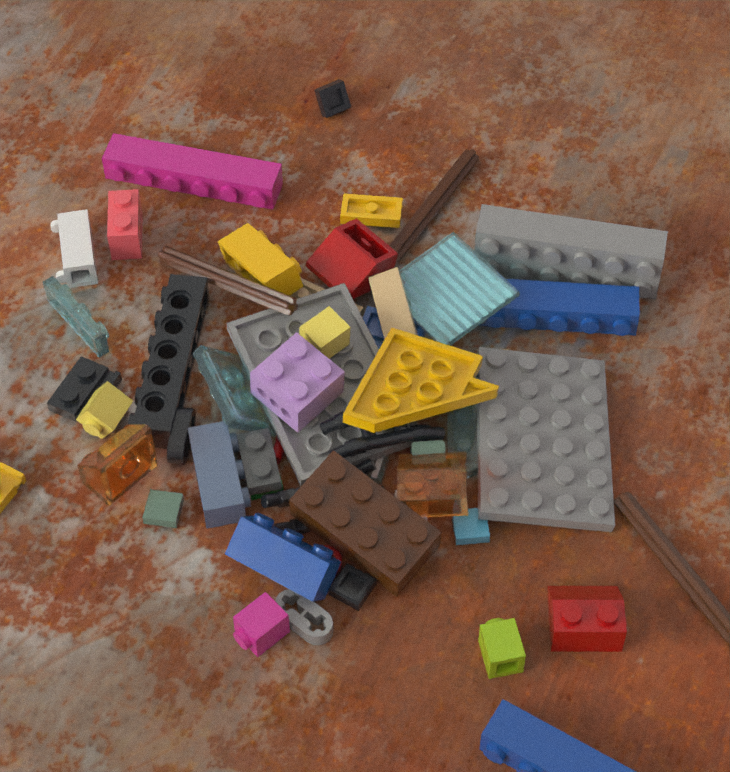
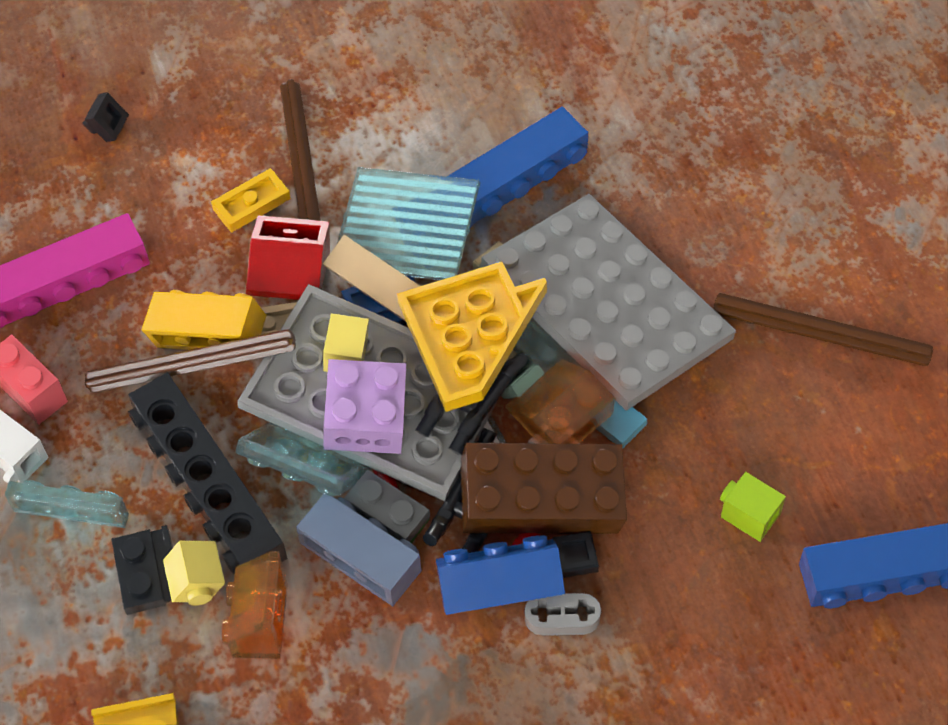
camera: 40 degrees left, 5 degrees up
sand green tile [142,489,184,528] -> none
black beam [167,407,196,465] -> none
dark pink brick [233,592,290,657] -> none
light grey brick [473,204,668,299] -> none
red slope [547,586,627,652] -> none

